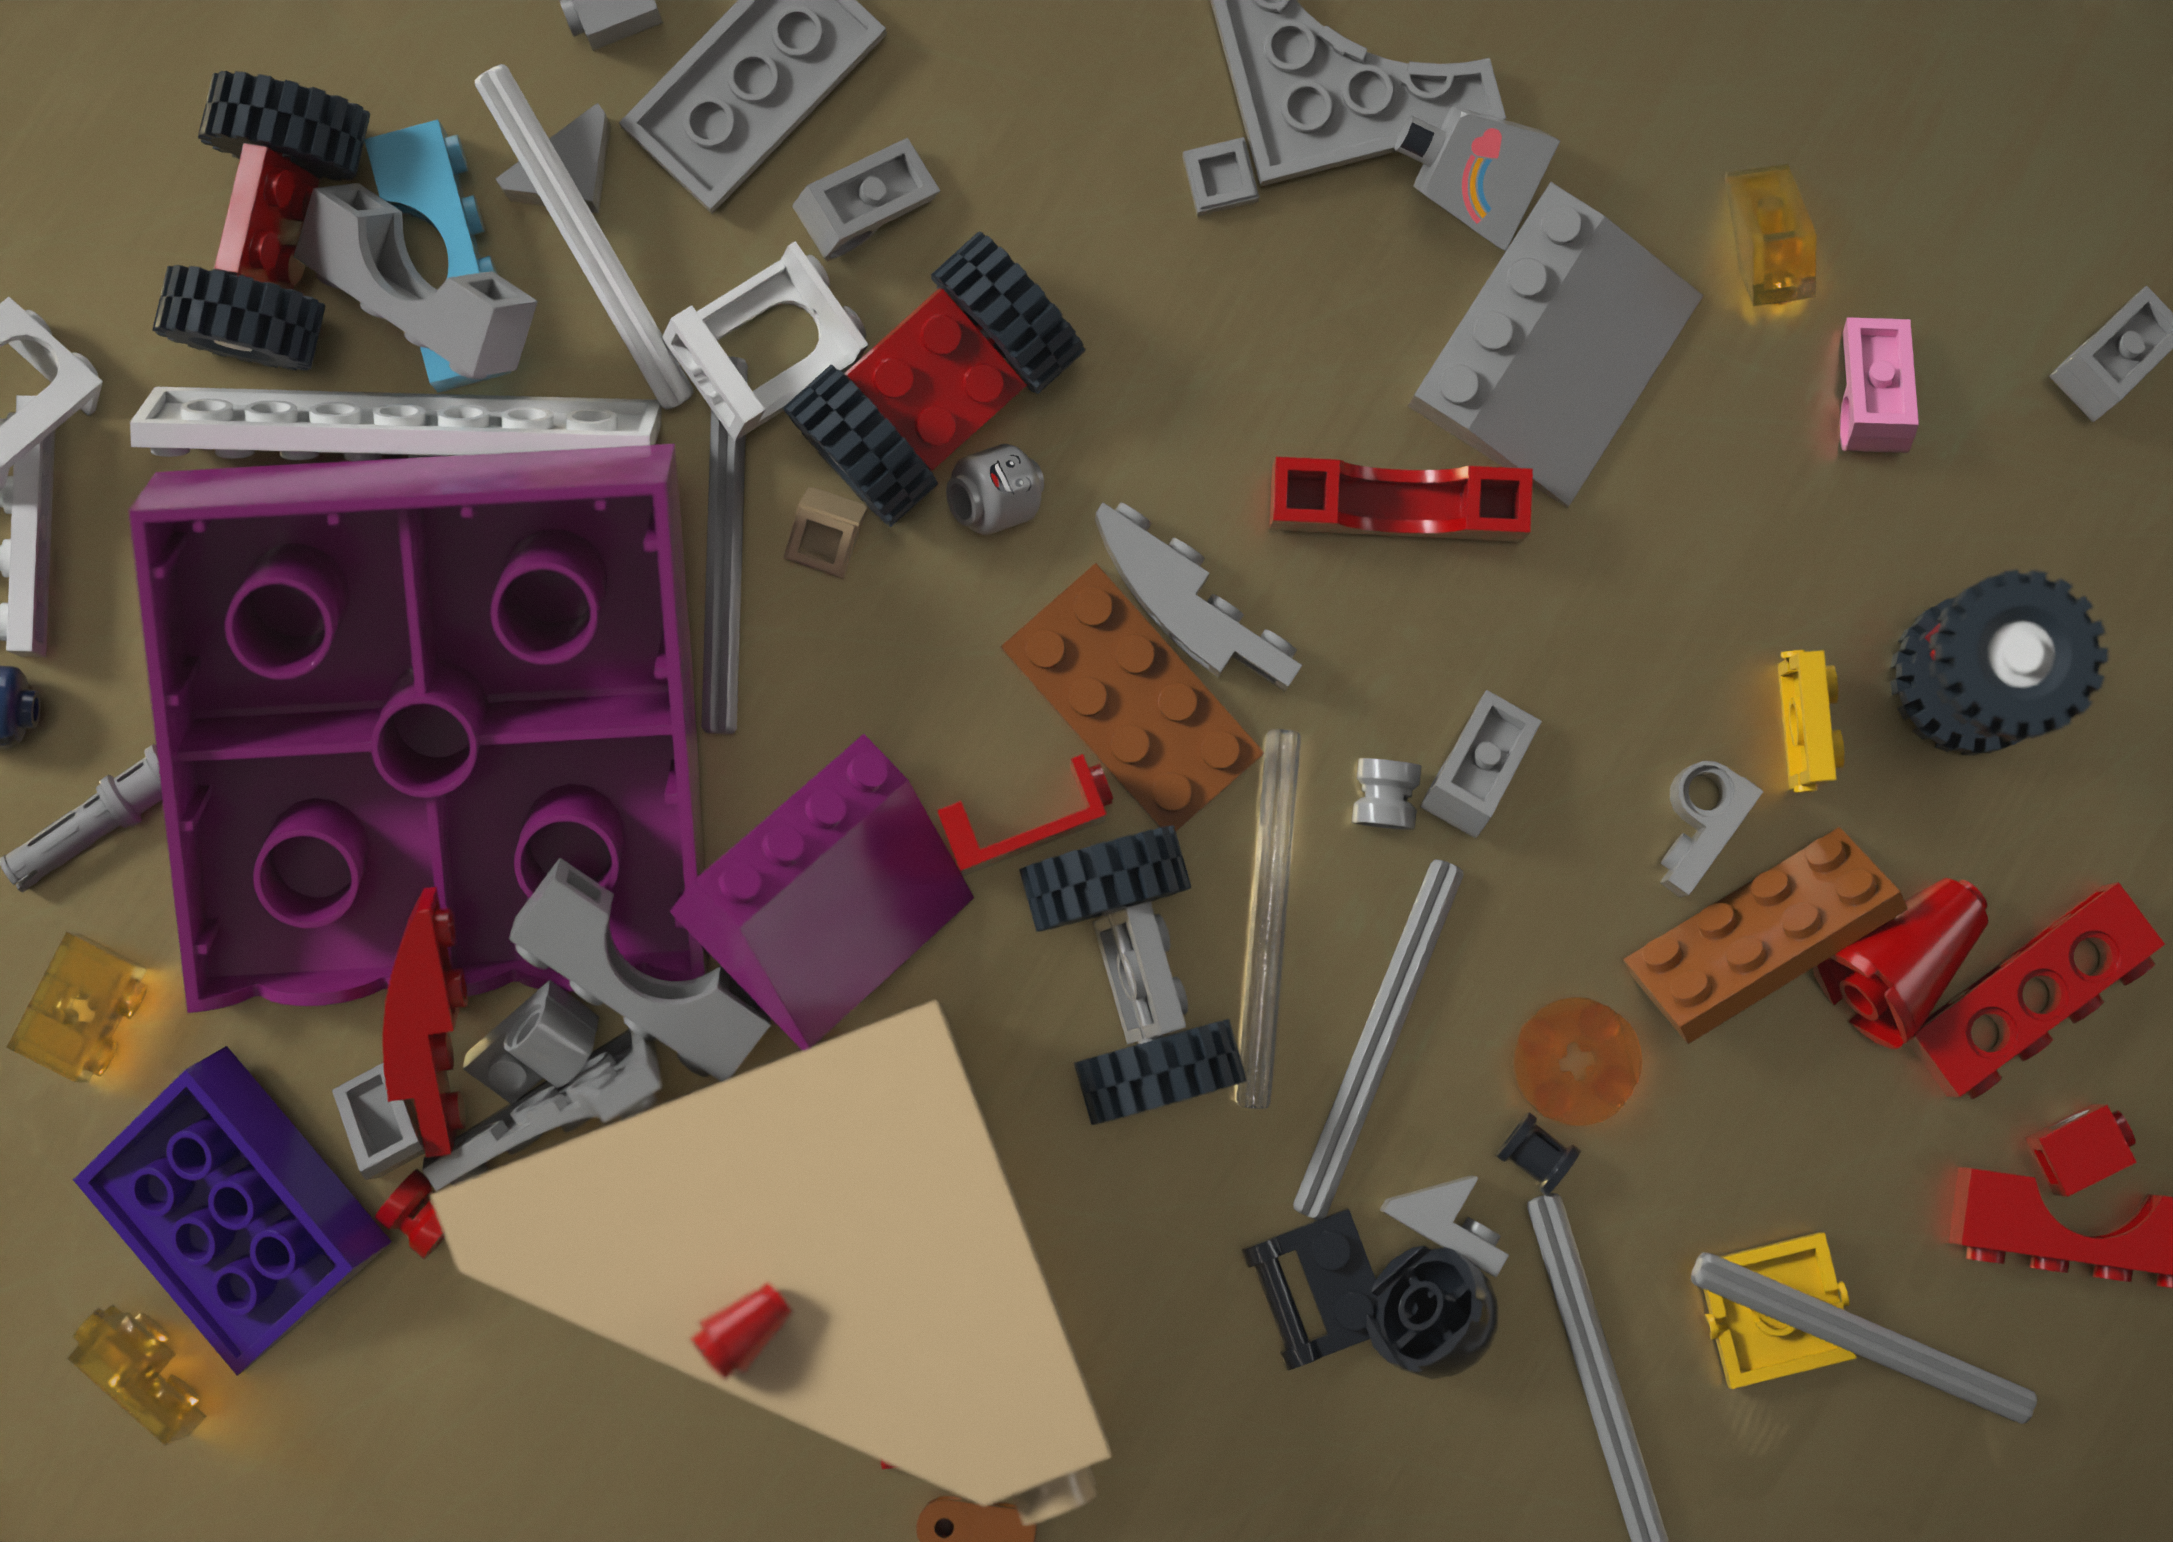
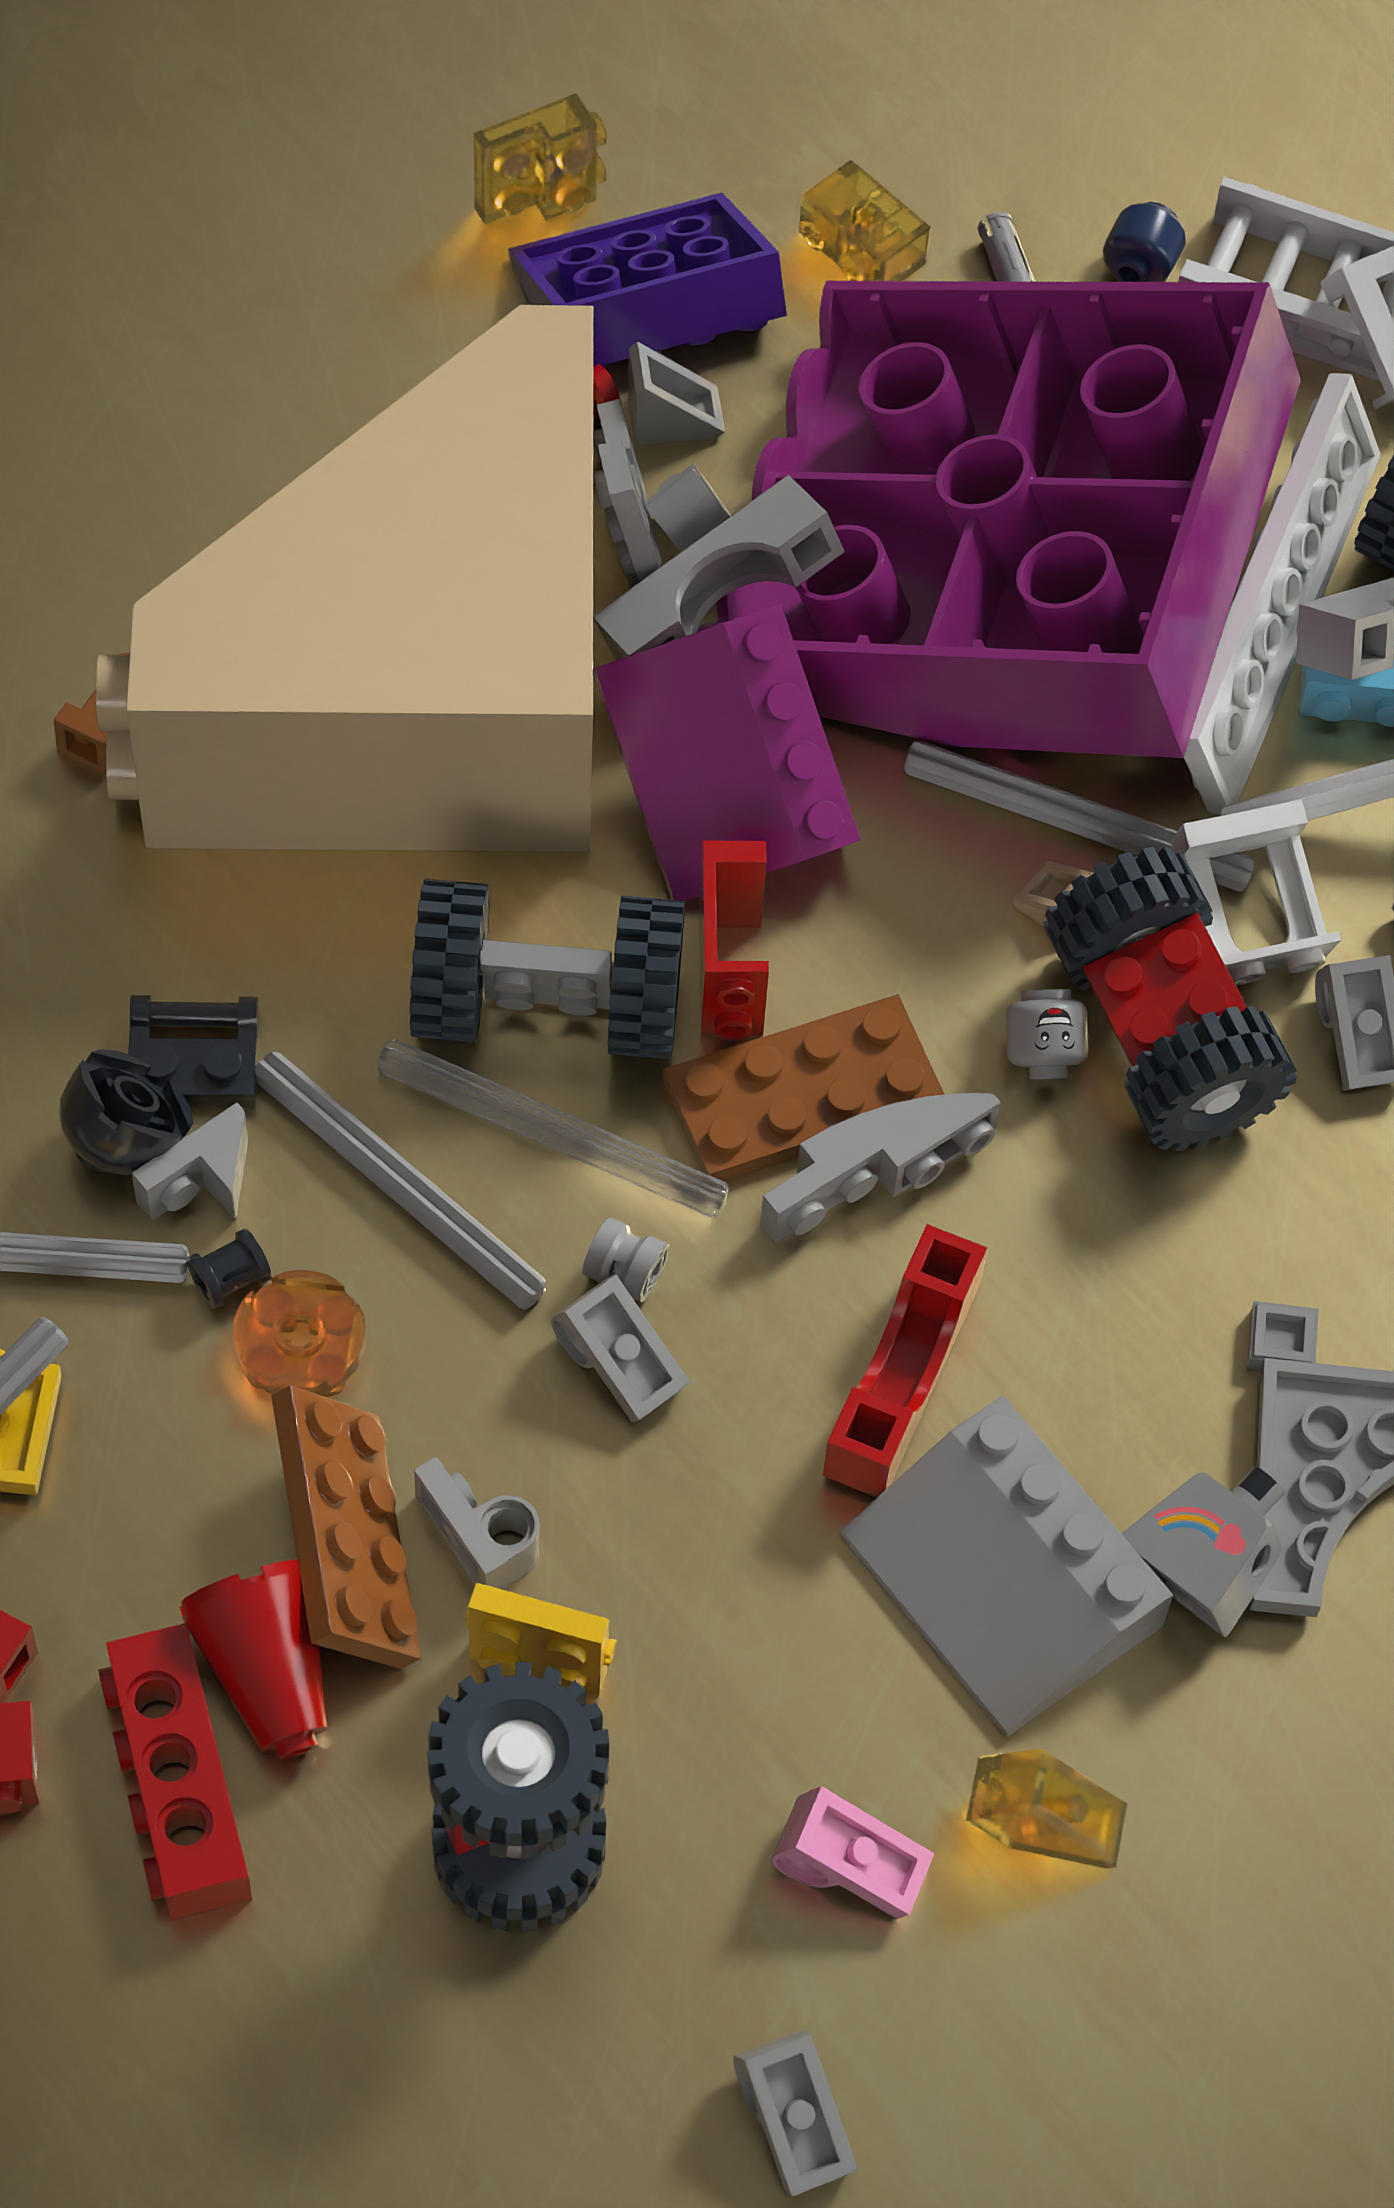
camera: 115 degrees right, 25 degrees down
red slope [382,887,468,1158] -> none
red cone [690,1282,794,1381] -> none

